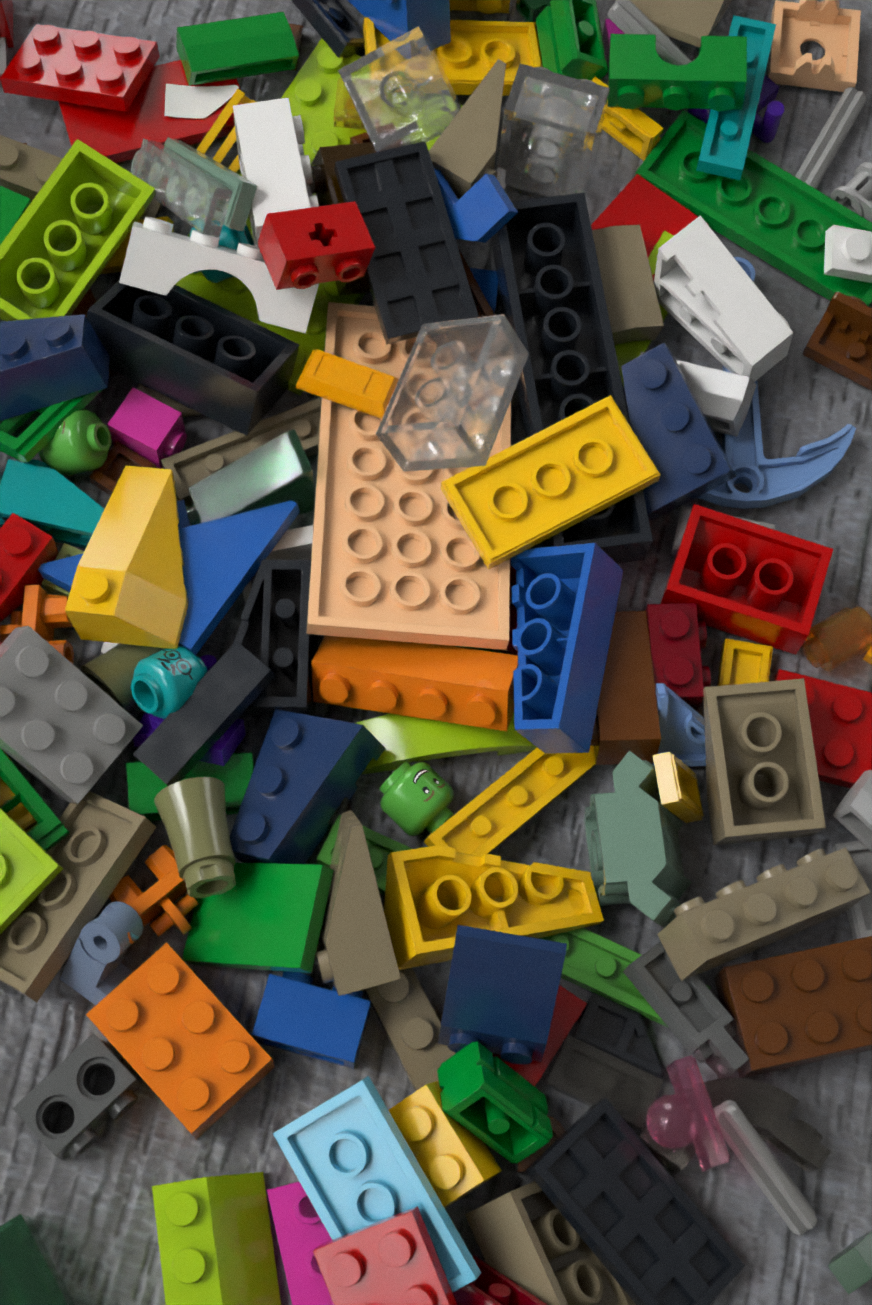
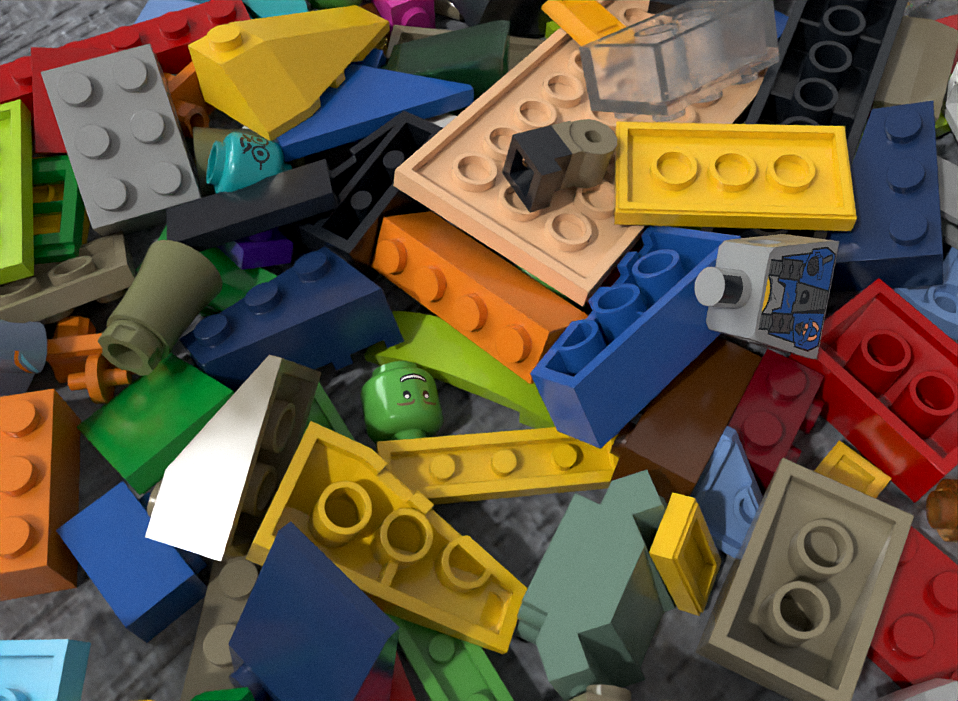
camera: 40 degrees right, 10 degrees down
none -> leg [502,119,617,213]
none -> torso [695,234,839,359]

